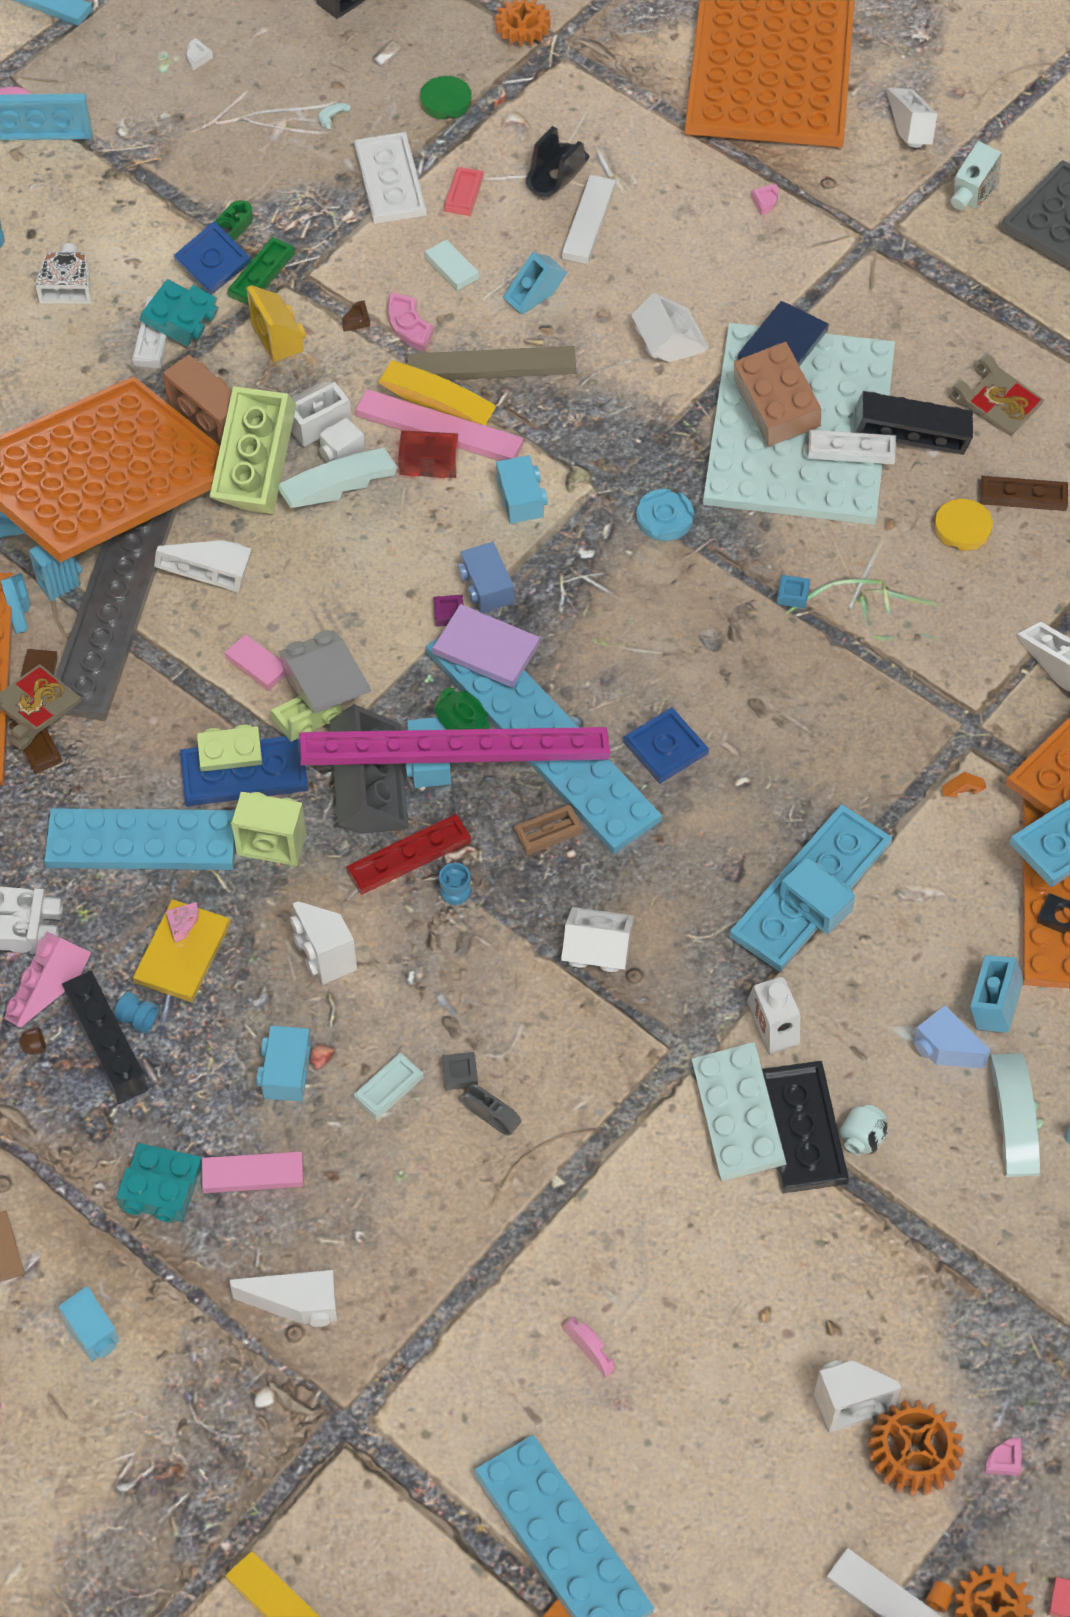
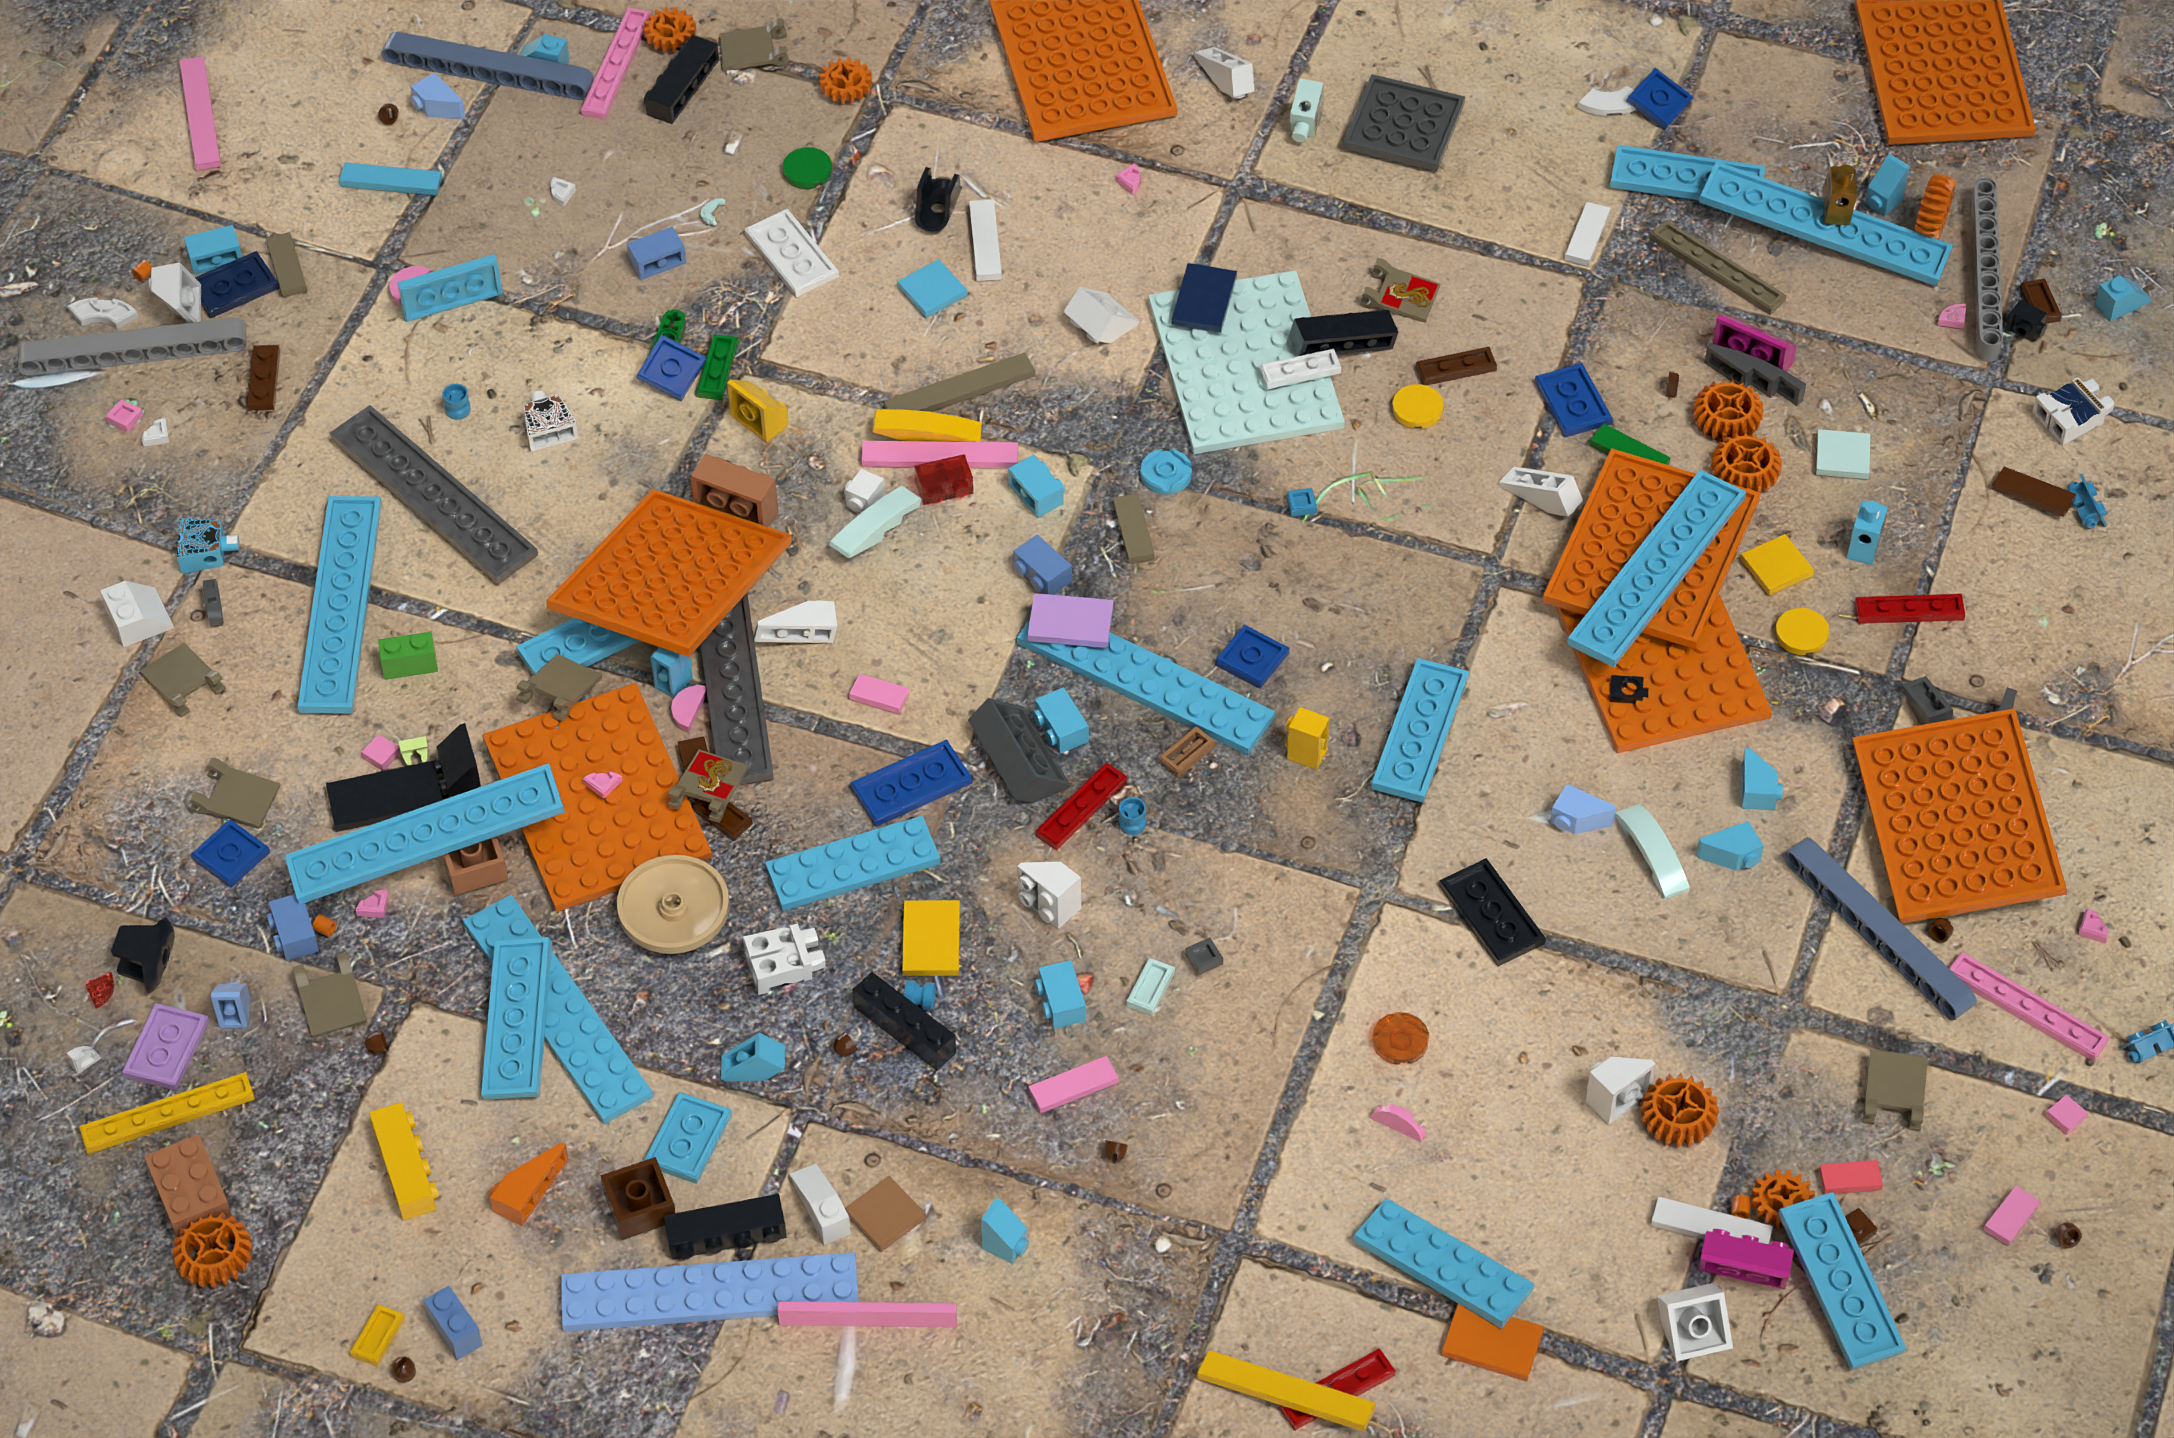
camera: 20 degrees left, 5 degrees down
medium azure tile [1,573,30,633] -> none
bright pink slope [4,932,92,1027] -> none
teal plate [116,1143,202,1223] -> none
white tile [132,296,168,368] -> none
teal plate [139,278,218,347] -> none
bright pink tile [166,902,199,943] -> none
yellowish green bracket [197,724,263,772] -> none
yellowish green slope [210,386,297,515] -> none
white slope [230,1270,338,1327] -> none
yellowish green brick [231,792,307,866] -> none
yellowish green bracket [271,696,342,742] -> none
light grey slope [278,630,371,713] -> none
white slope [291,382,352,447] -> none
dark pink plate [299,727,610,765] -> none
reddish brown tile [342,300,371,332] -> none
bright pink tile [388,292,434,352] -> none
light aqua tile [425,240,479,291] -> none
magenta tile [433,595,464,627] -> none
green tile [434,687,490,730] -> none
coral tile [444,167,484,216] -> none
dark grey piece [460,1084,522,1136] -> none
medium azure slope [503,252,568,314] -> none
white slope [561,907,634,972] -> none
light aqua plate [692,1042,787,1181] -> none
nougat brick [734,342,821,447] -> none
white torso [747,977,801,1054] -> none
medium azure brick [780,857,855,935] -> none
light aqua head [840,1105,889,1155] -> none
orange tile [942,771,987,798] -> none
medium azure brick [970,955,1023,1033] -> none
bright pink tile [984,1438,1022,1476] -> none
none -> medium blue brick [626,226,687,280]
none -> bright pink tile [671,685,707,733]
none -> medium azure tile [897,259,968,318]
none -> reddish brown hinge [1104,1140,1128,1162]
none -> dark tan tile [1113,493,1155,564]
none -> yellow brick [1285,707,1330,770]
none -> clear orange tile [1372,1012,1429,1065]

